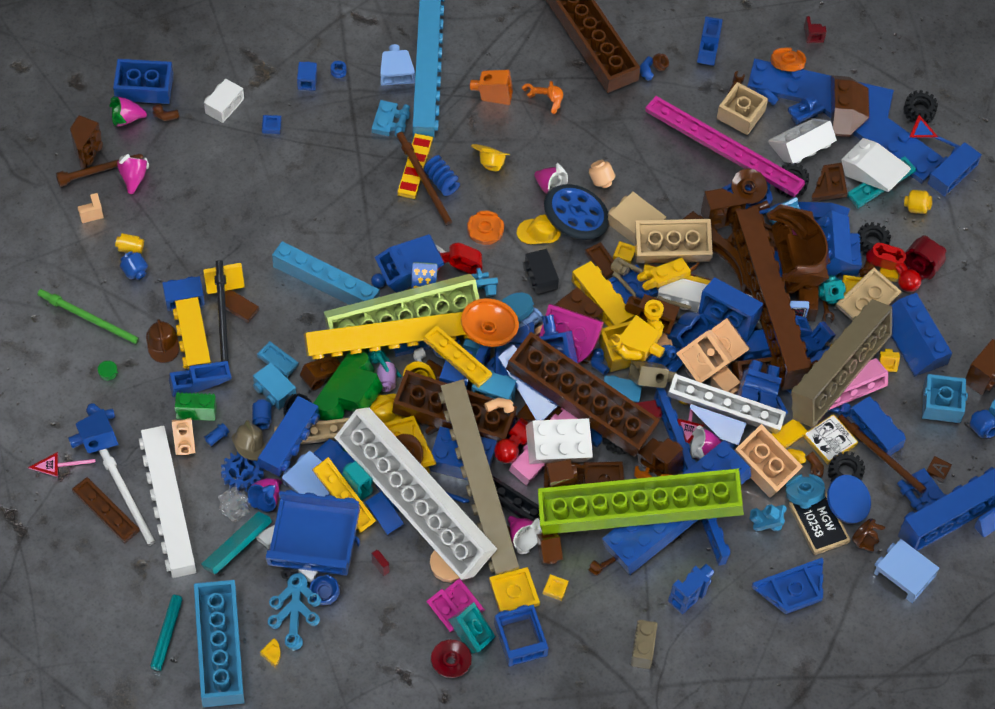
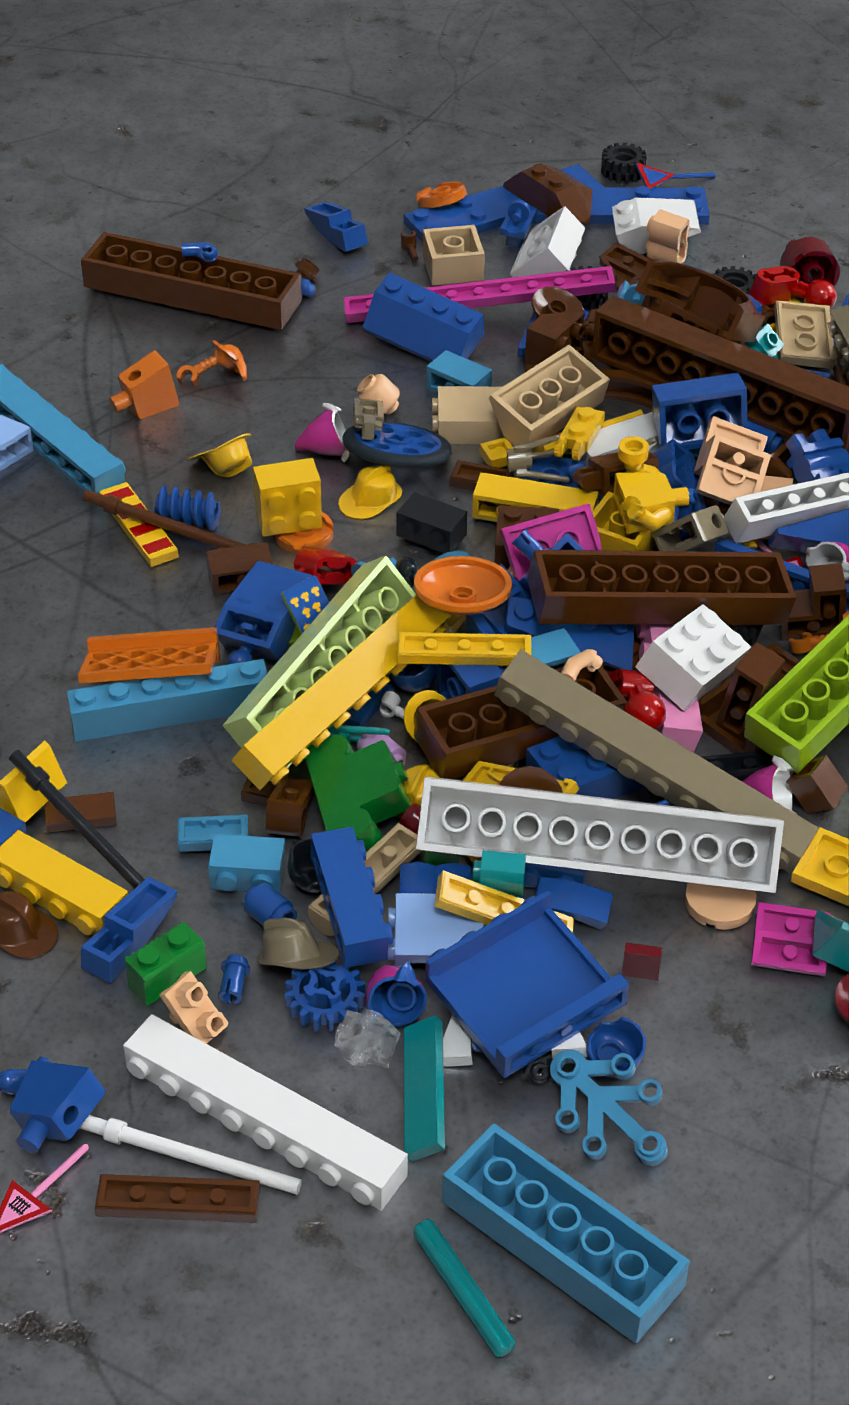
camera: 40 degrees left, 15 degrees down
yellow tile [260,638,281,667] -> none
dark azure plate [372,100,410,137] -> none
dark red panel [804,16,827,43] -> none
yellow head [904,190,932,214] -> none
blue brick [928,142,982,197] -> none
none -> orange fence [78,627,221,684]
none -> blue arm [181,242,218,263]
none -> reddish brown brick [206,542,273,596]
none -> yellow brick [253,458,322,537]
none -> dark tan hinge [353,398,384,440]
none -> blue slope [363,272,485,362]
none -> black arm [395,557,417,587]
none -> dark azure brick [426,350,492,394]
none -> light nougat brick [645,209,690,263]

